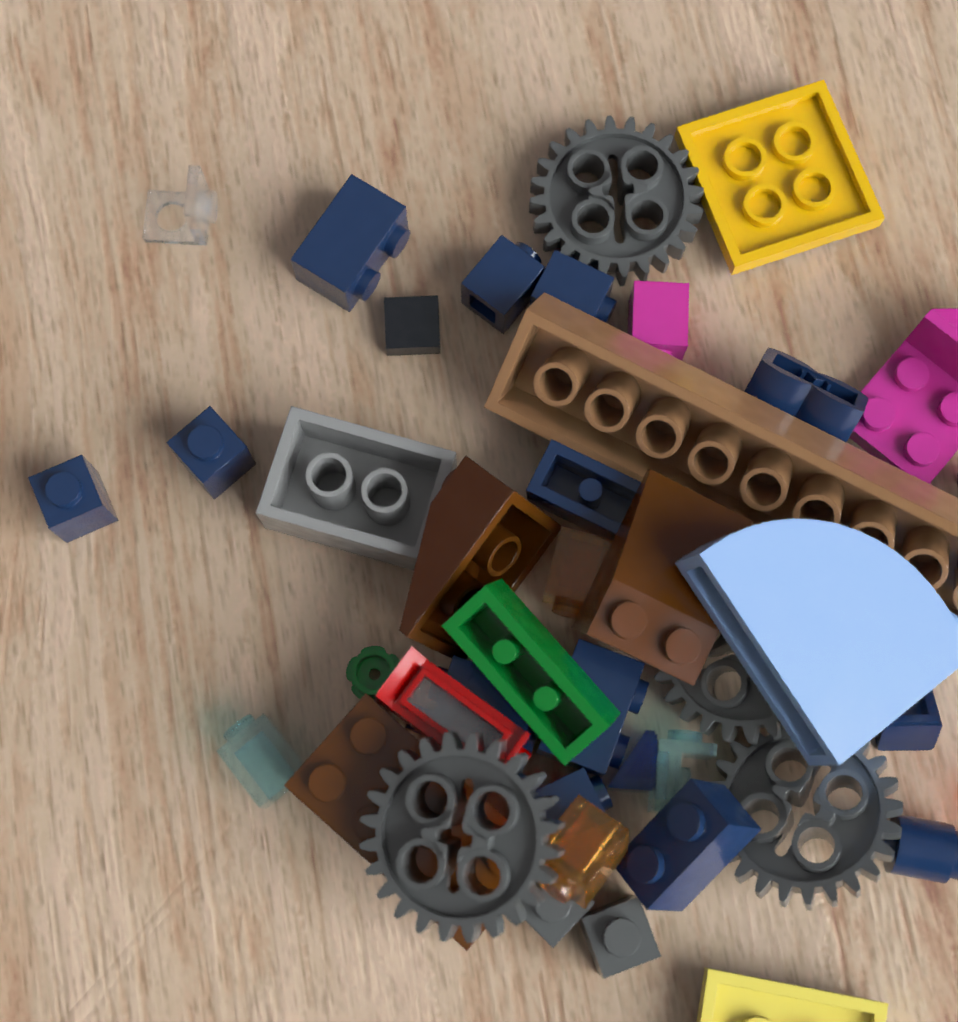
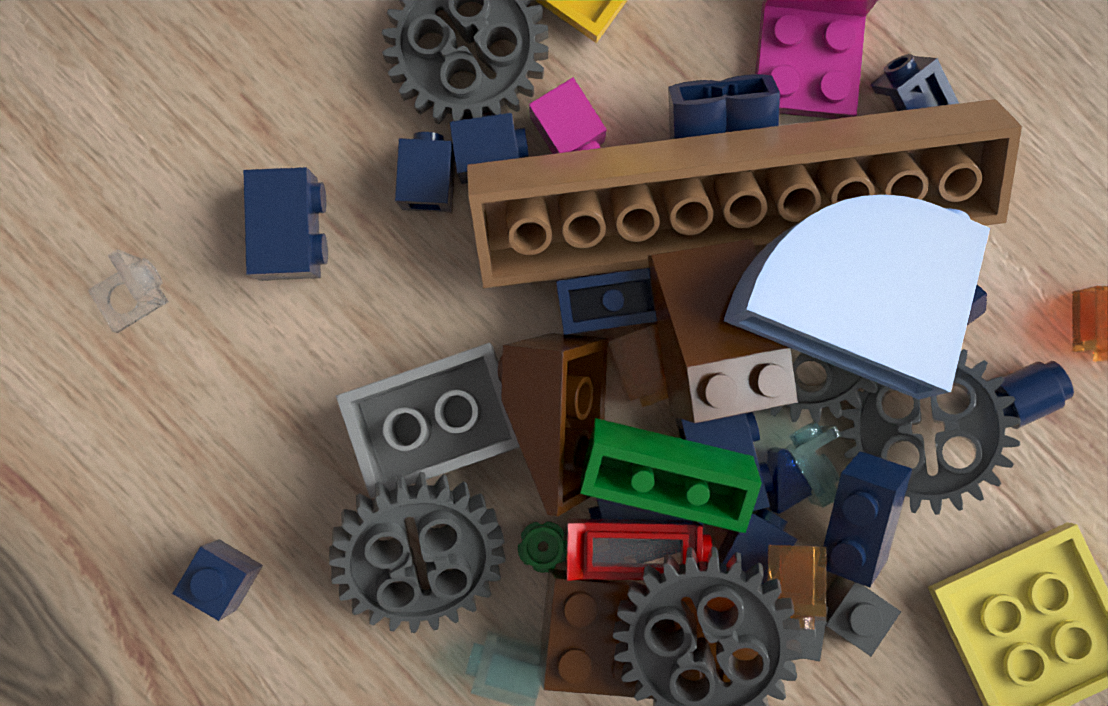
camera: 35 degrees left, 10 degrees up
dark blue brick [166,406,256,500] -> none
black tile [384,295,441,356] -> none
none -> dark grey gear [329,472,506,633]

